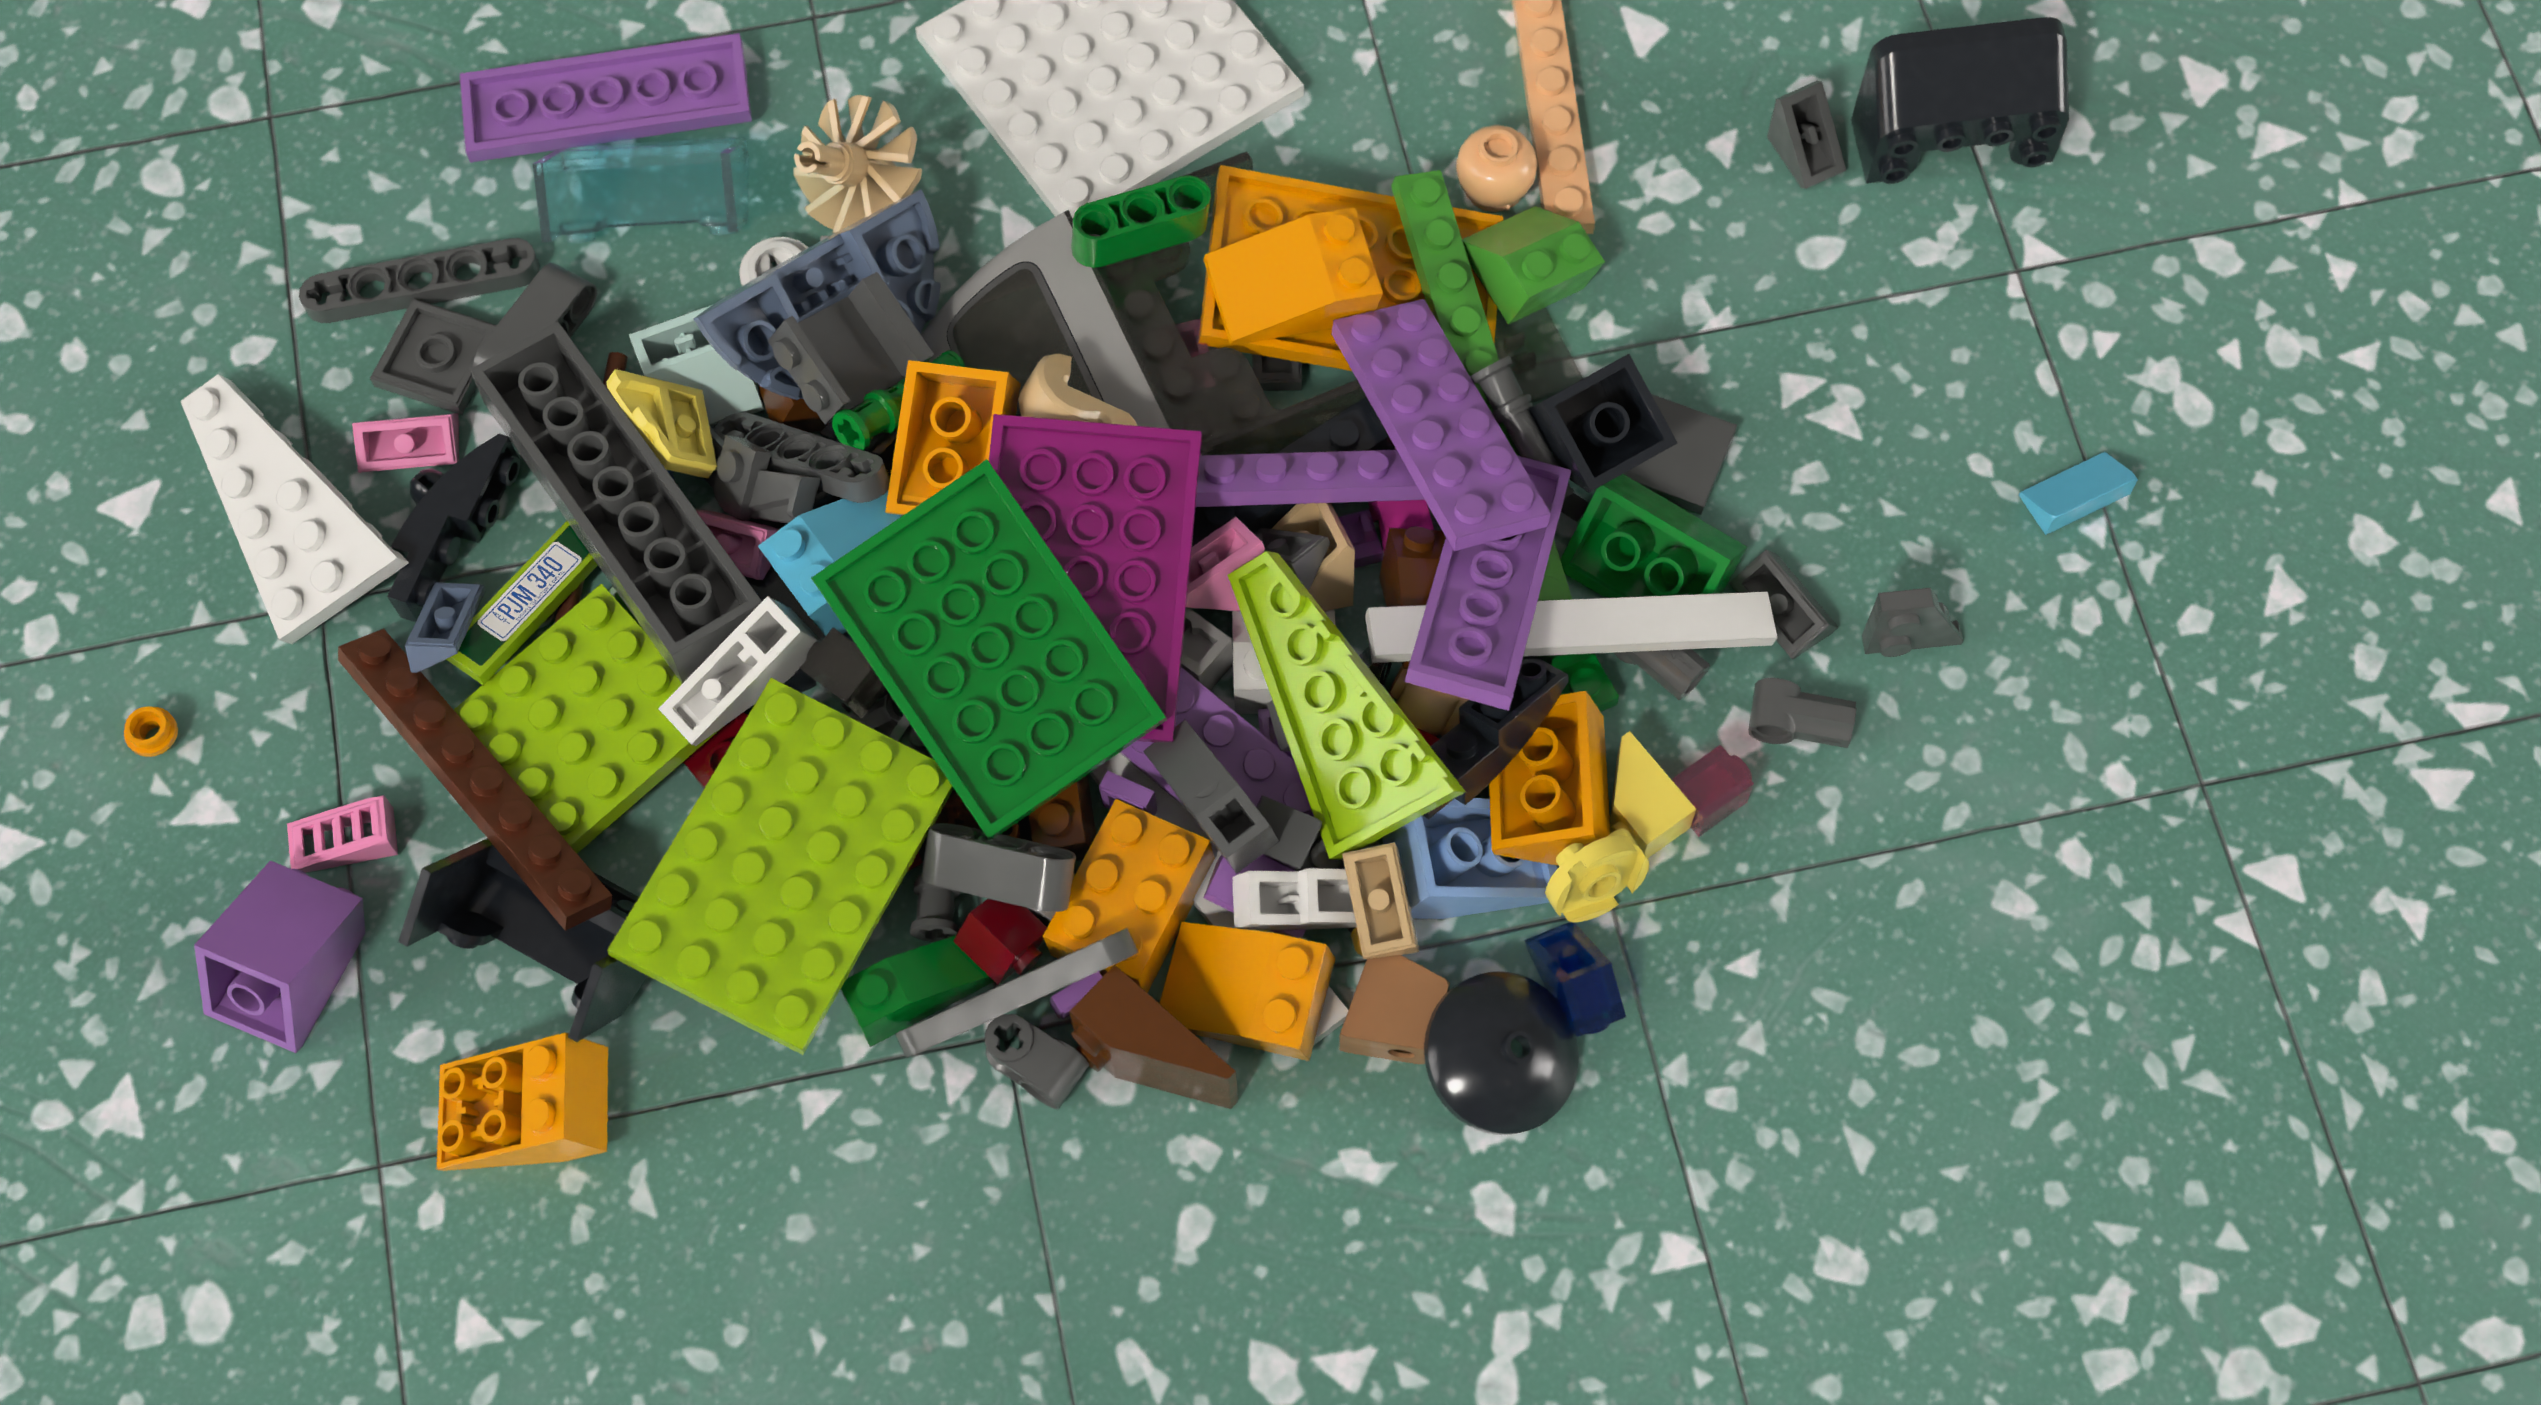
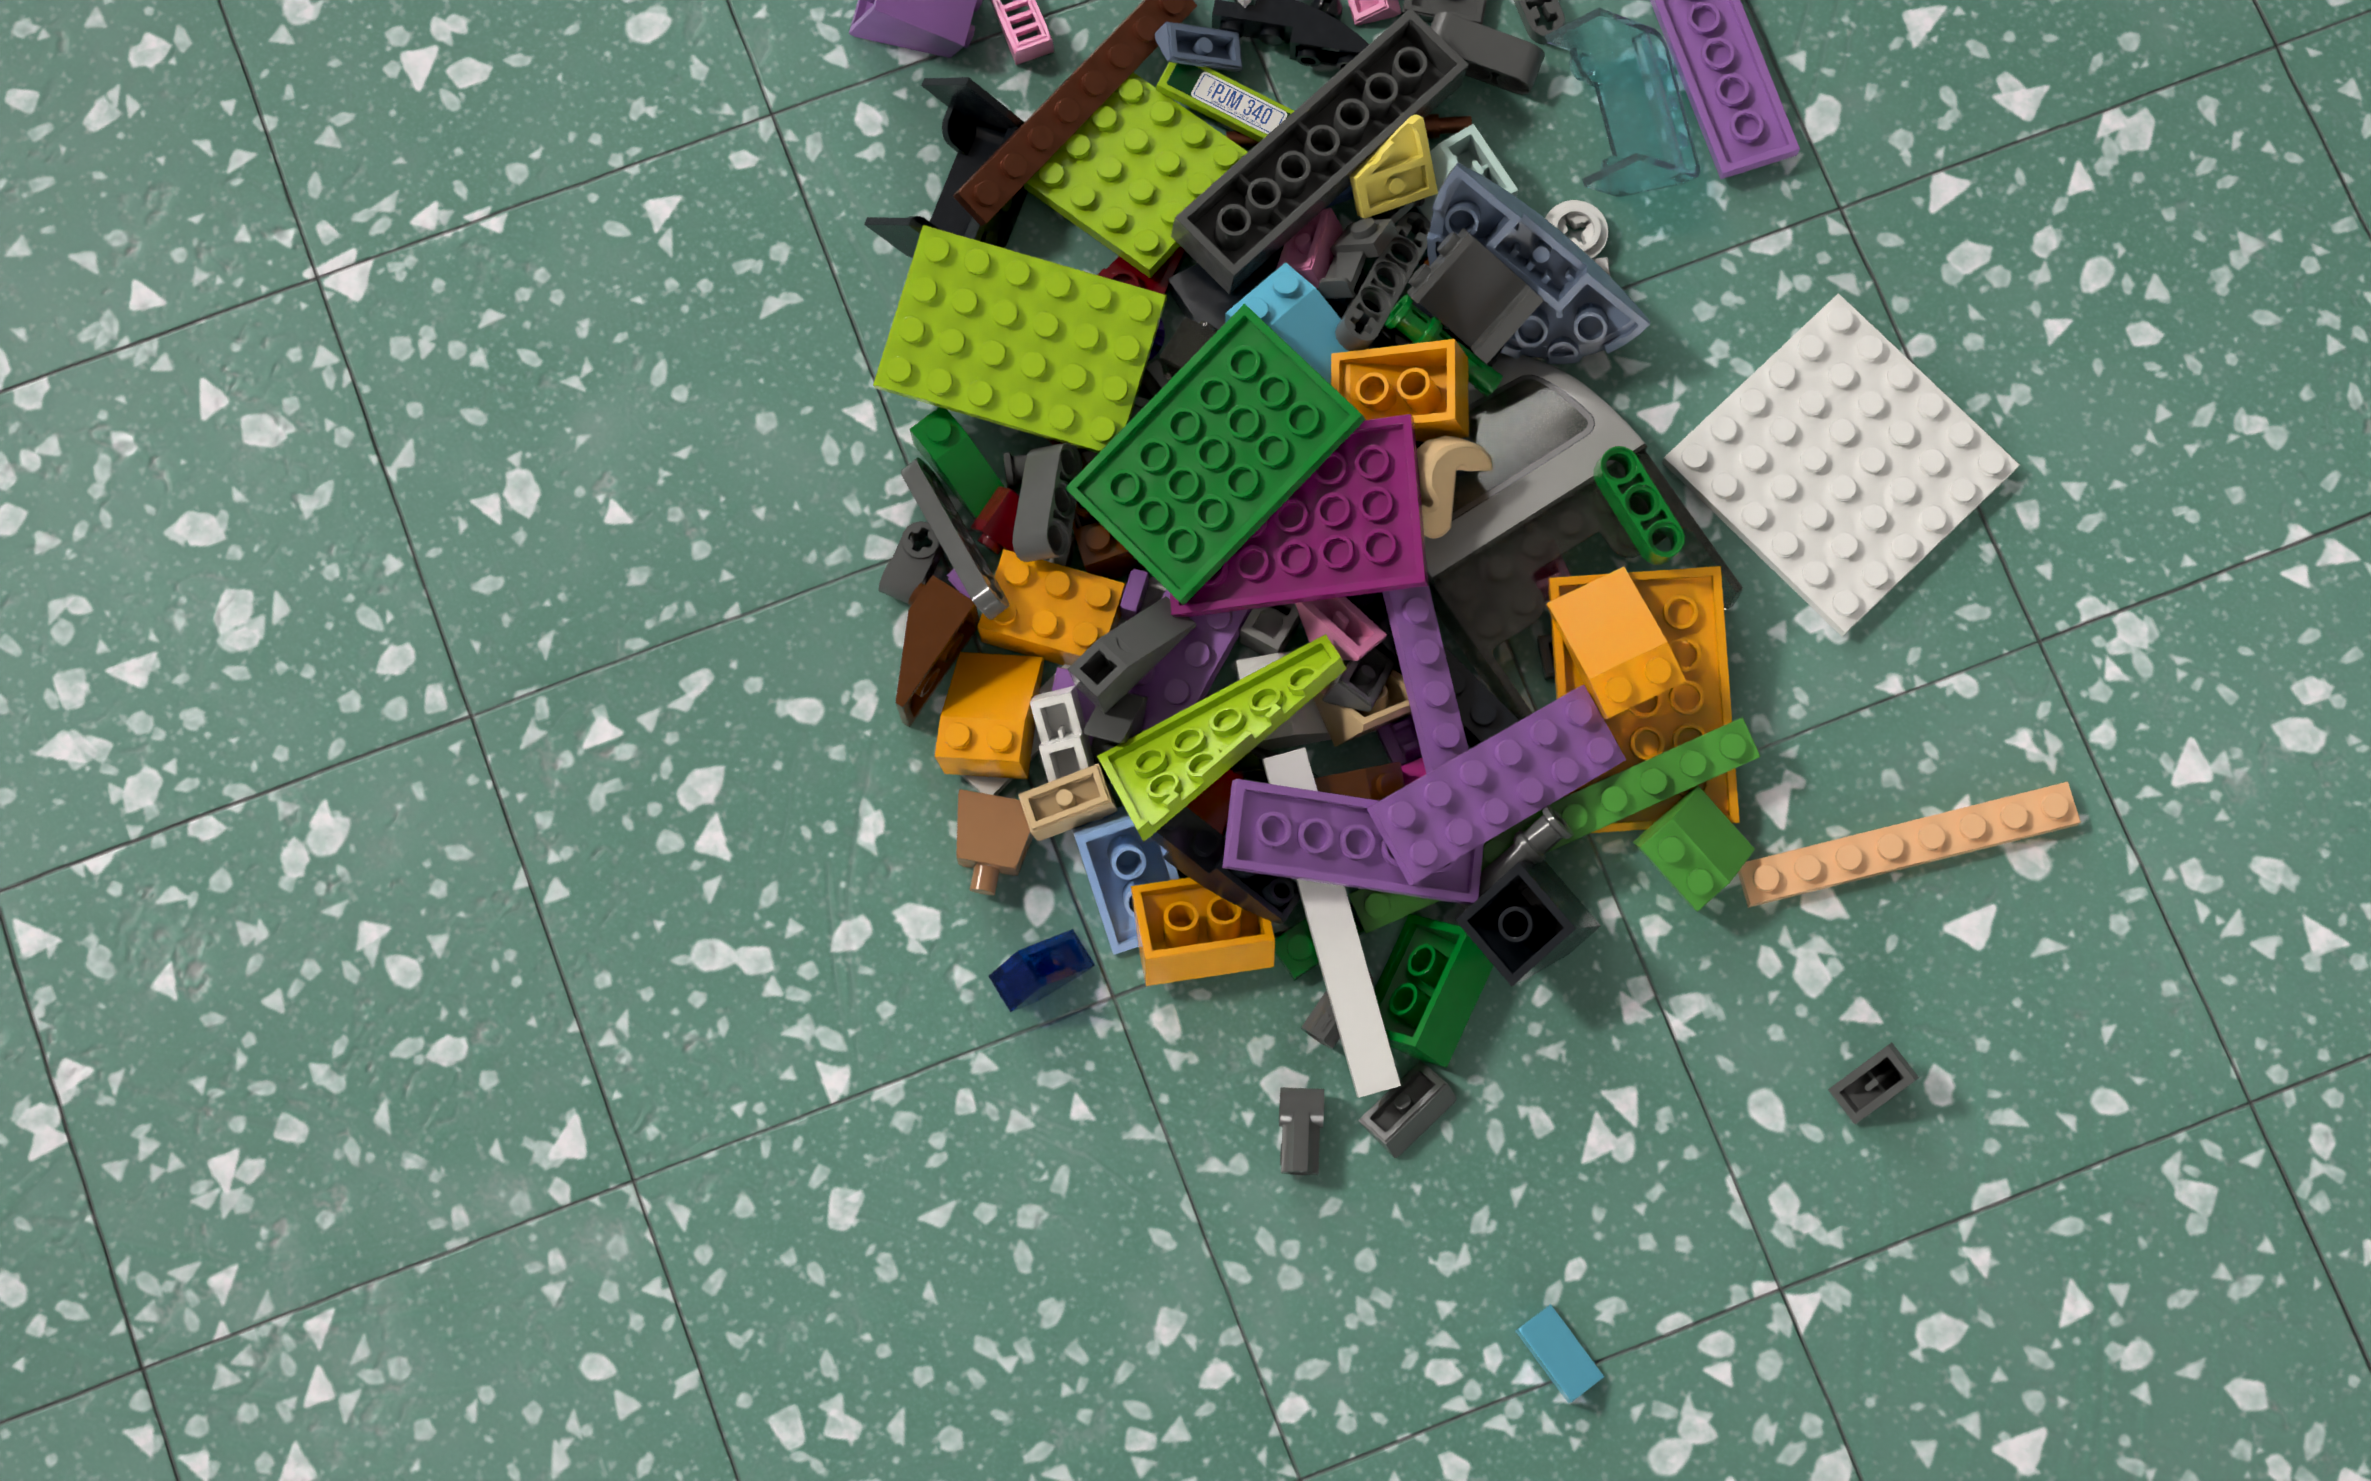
camera: 80 degrees right, 10 degrees up
light orange slope [436,1032,608,1171] -> none
white slope [659,596,824,746] -> none
tan piece [794,95,922,233] -> none
black dish [1424,971,1579,1135] -> none
light nougat piece [1456,125,1537,212] -> none
clear smoke piece [1495,308,1583,403] -> none
light yellow plate [1545,829,1649,923] -> none
light yellow slope [1610,731,1696,859] -> none
dark grey tile [1624,394,1737,514] -> none
clear pink brick [1671,745,1754,837] -> none
black windscreen [1851,17,2069,184] -> none
dark grey wing [1862,588,1963,657] -> none

